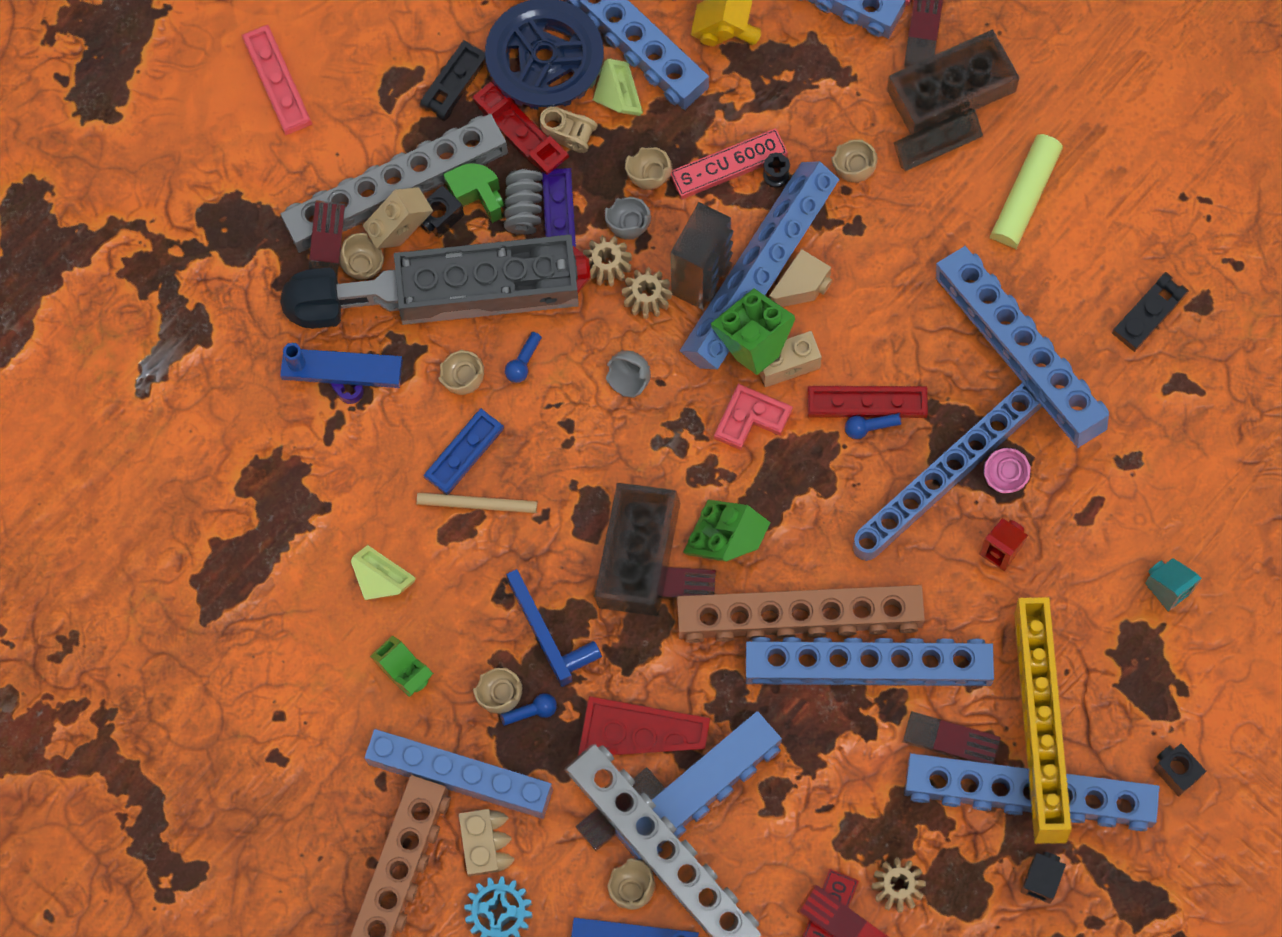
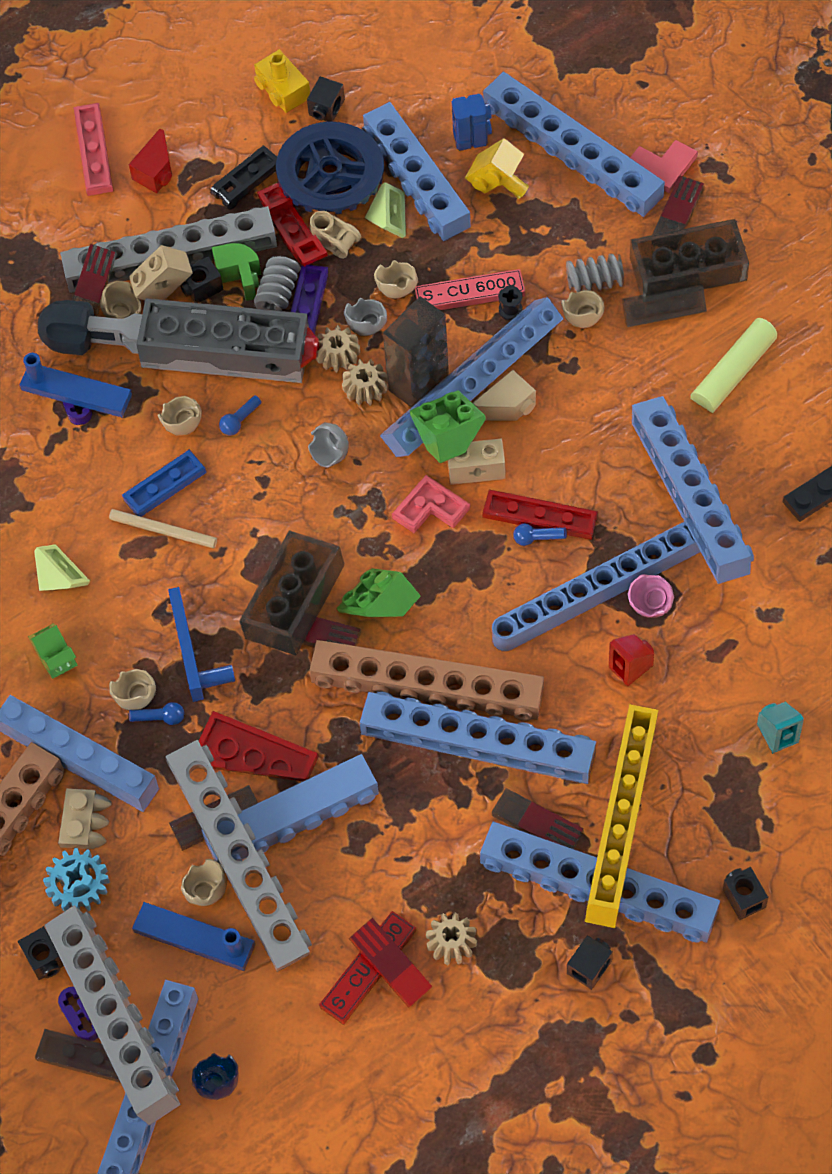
camera: 15 degrees right, 10 degrees down
none -> red slope [128,129,172,193]
none -> light grey piece [566,254,624,292]

